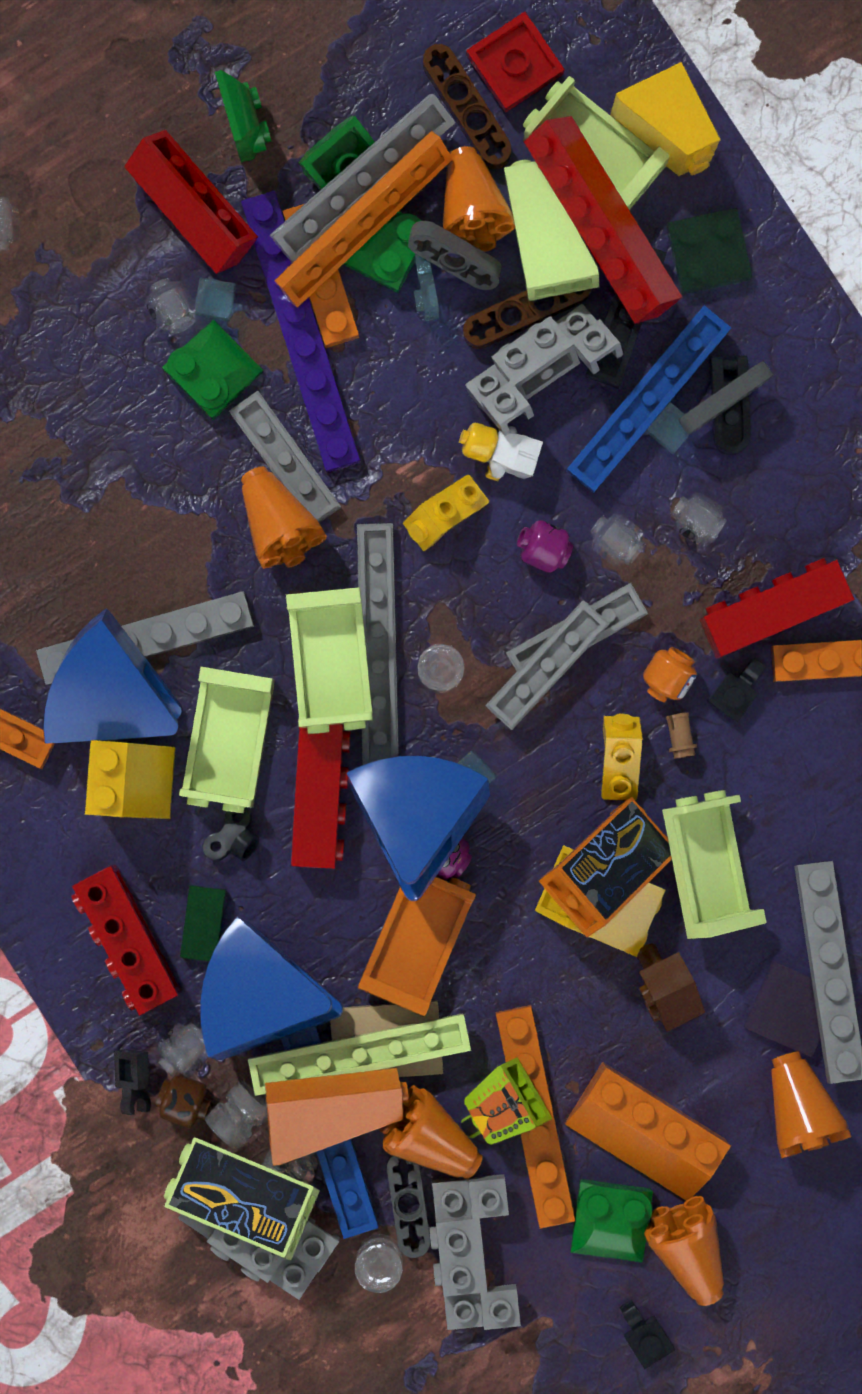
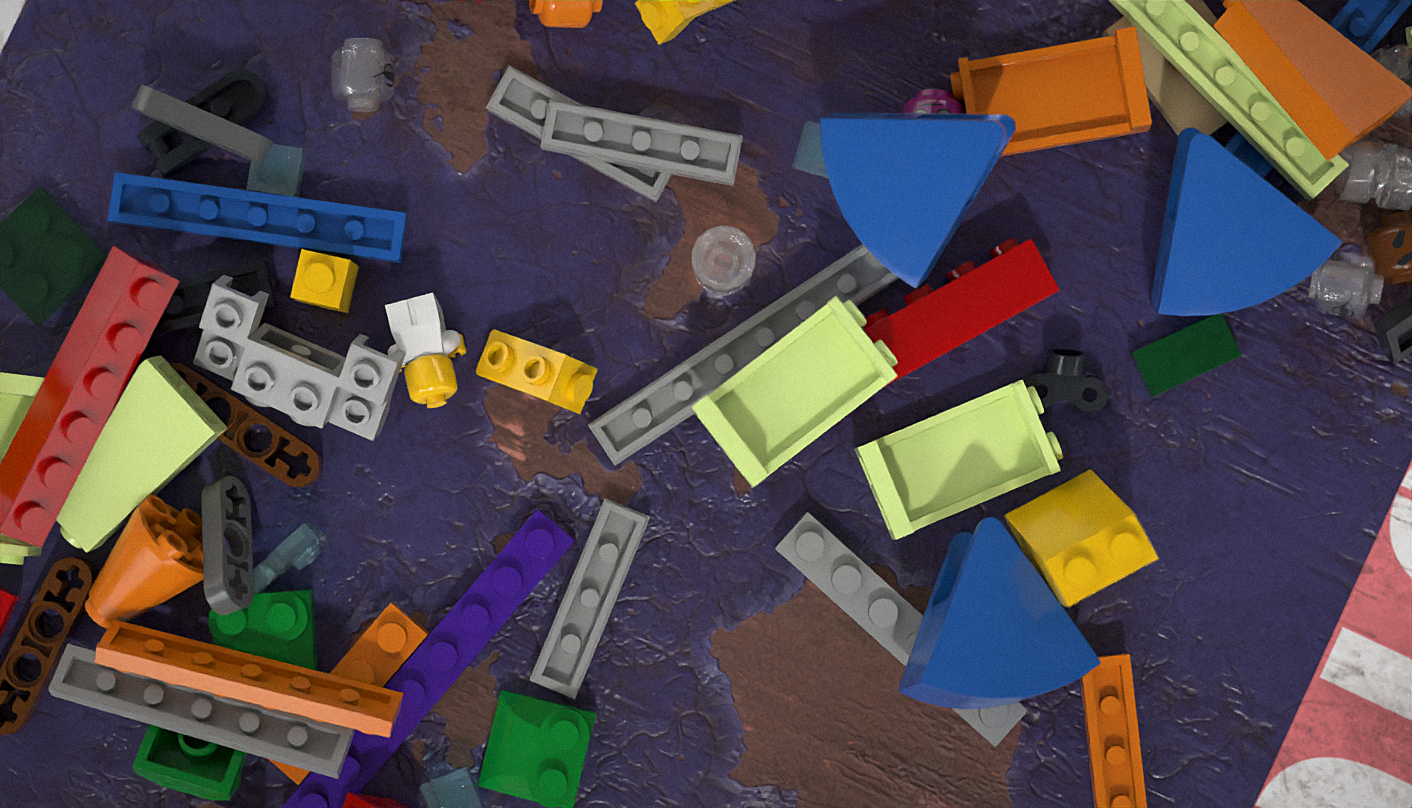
camera: 120 degrees left, 0 degrees up
red brick [71,864,182,1016] -> none
orange cone [241,466,327,569] -> none
magenta head [517,520,573,573] -> none
clear head [590,513,645,567] -> none
none -> yellow brick [290,249,359,313]

